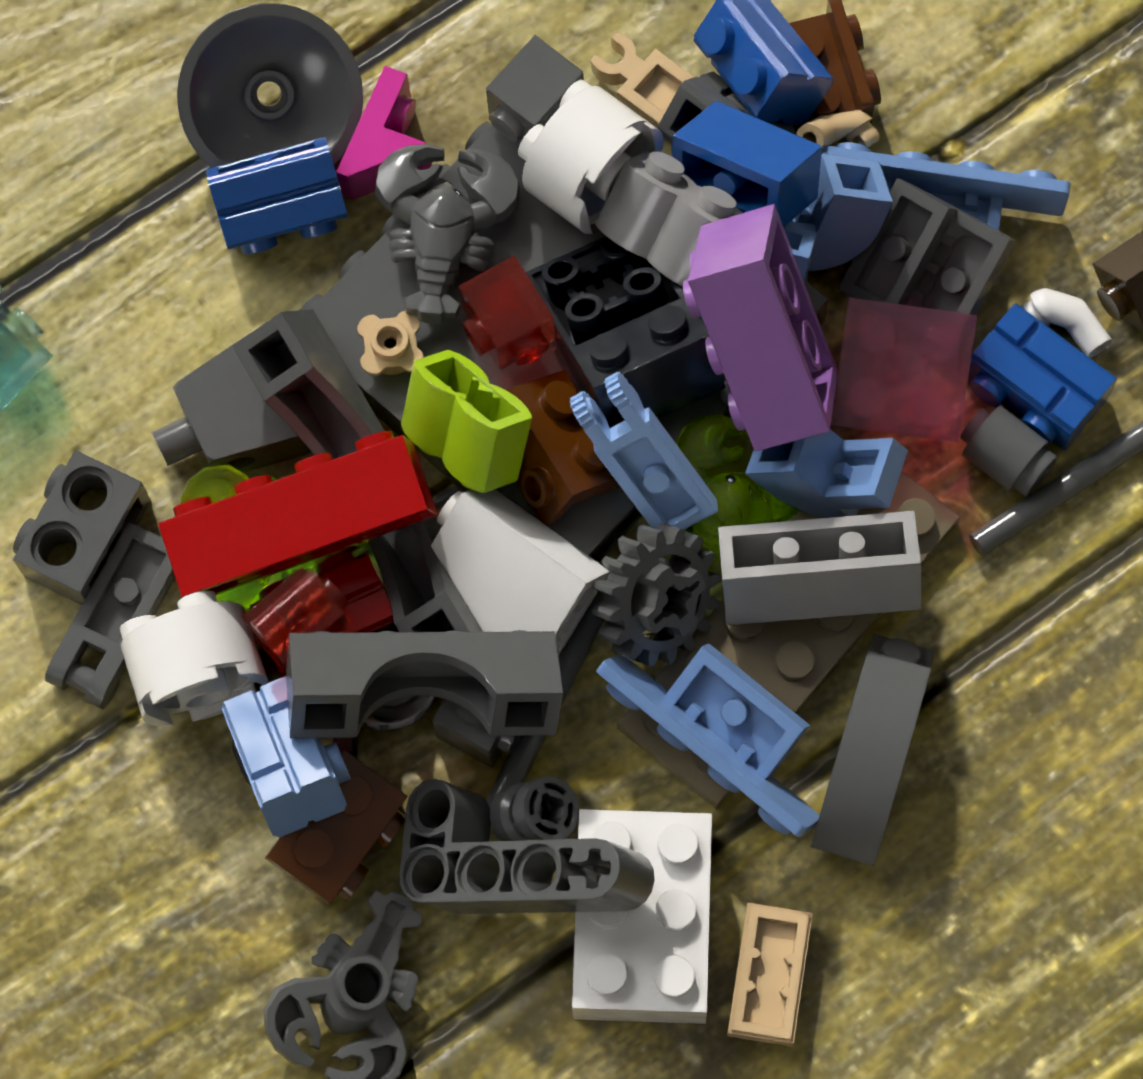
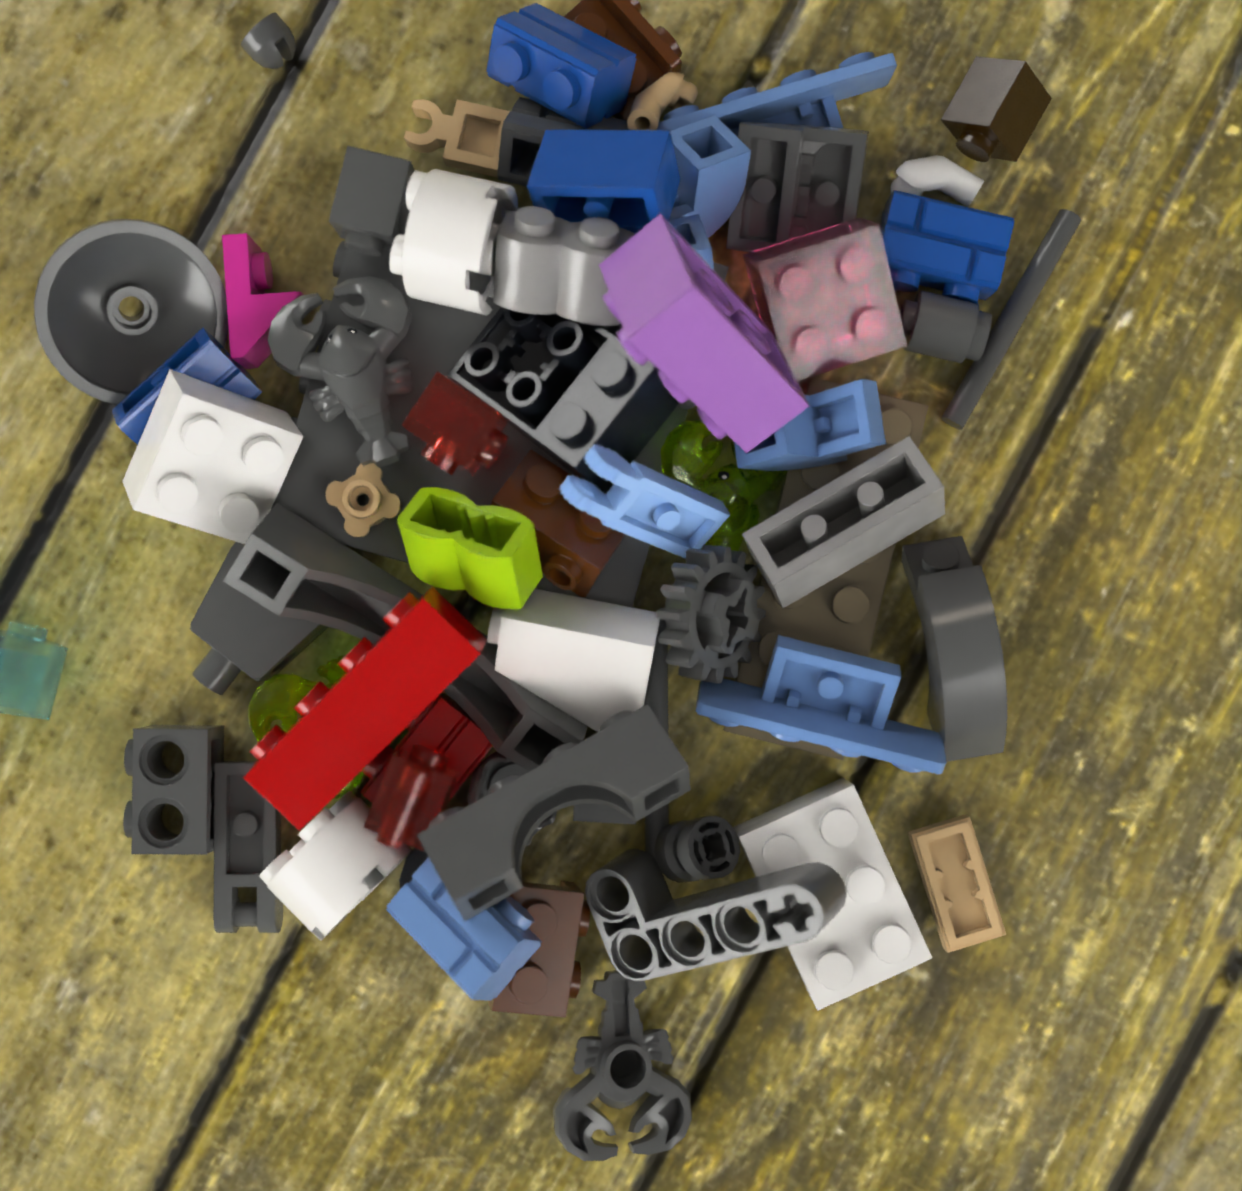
camera: 30 degrees left, 15 degrees up
none -> white brick [122,369,304,544]

